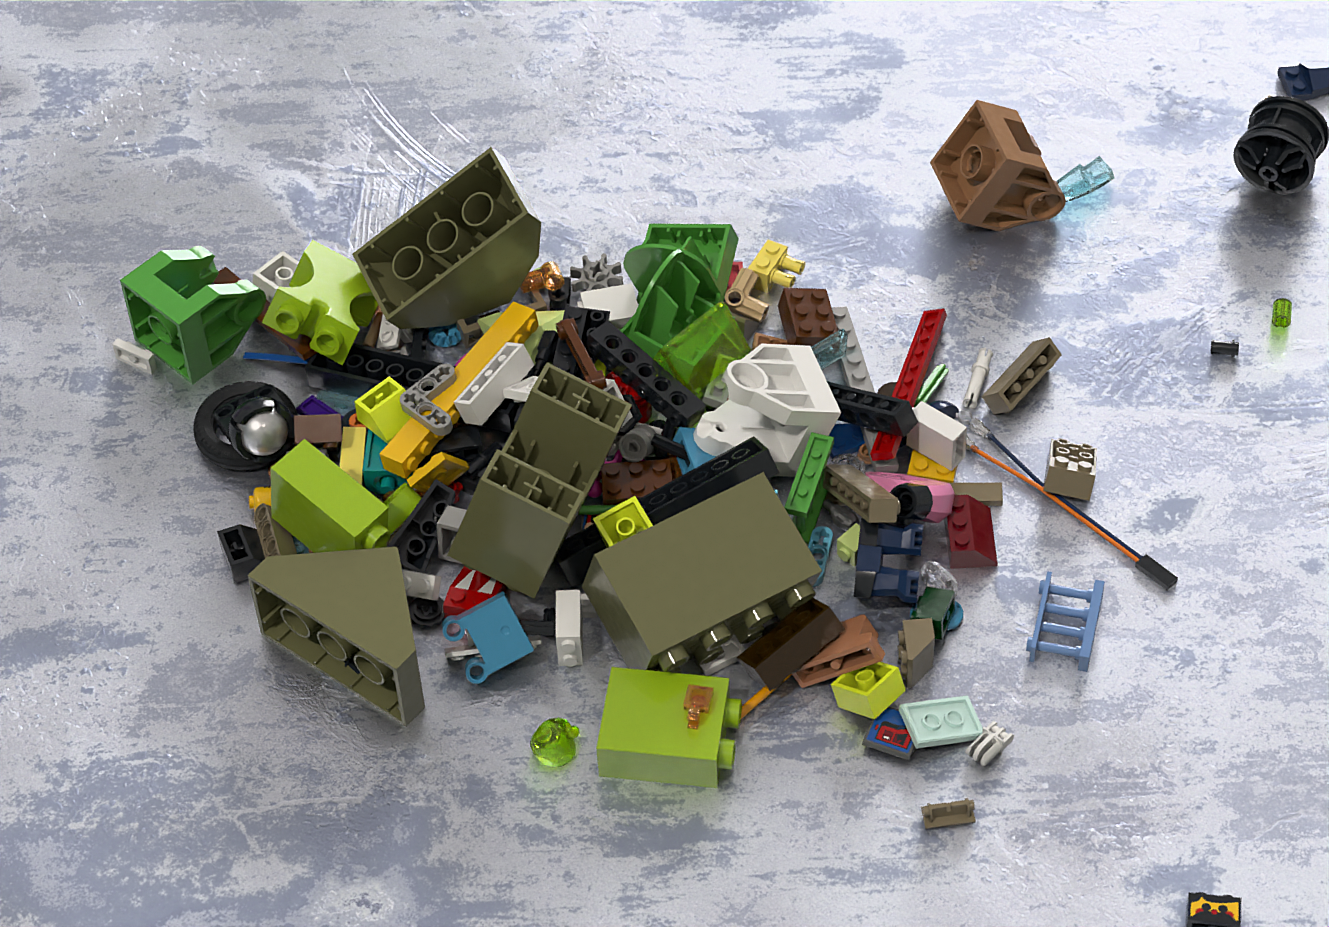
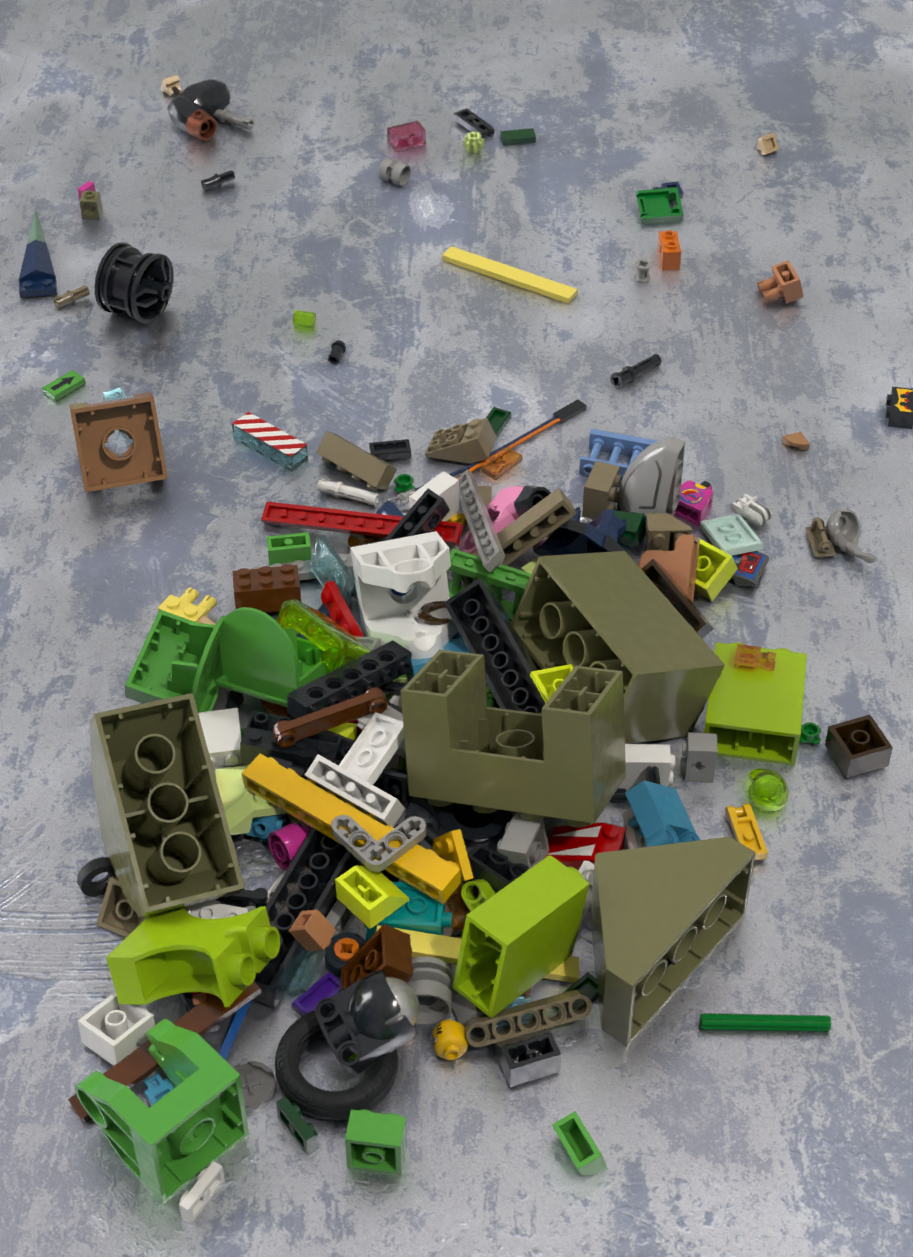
camera: 90 degrees left, 5 degrees down
none -> bright green tile [42,370,86,401]
none -> brick [232,412,308,472]
none -> flat silver tile [233,1061,277,1113]
none -> bright green brick [266,532,312,566]
none -> dark green plate [276,1096,318,1155]
none -> nougat brick [289,909,336,951]
none -> bright green brick [345,1109,407,1175]
none -> black plate [369,439,411,460]
none -> green plate [394,474,415,493]
none -> dark brown piece [418,601,450,625]
none -> light grey plate [458,469,505,572]
none -> clear orange plate [480,447,523,480]
none -> dark green tile [486,407,512,439]
none -> bright green brick [552,1111,608,1176]
none -> dark tan brick [582,461,622,520]
none -> black pin [610,354,662,389]
none -> light grey panel [617,437,686,536]
none -> dark pink torso [675,480,714,526]
none -> light grey brick [680,732,717,783]
none -> green axle [700,1013,831,1031]
none -> yellow plate [725,803,768,861]
none -> medium nougat tile [782,432,810,450]
none -> green plate [799,722,821,745]
none -> dark brown brick [825,714,893,778]
none -> light grey hair [826,508,877,563]

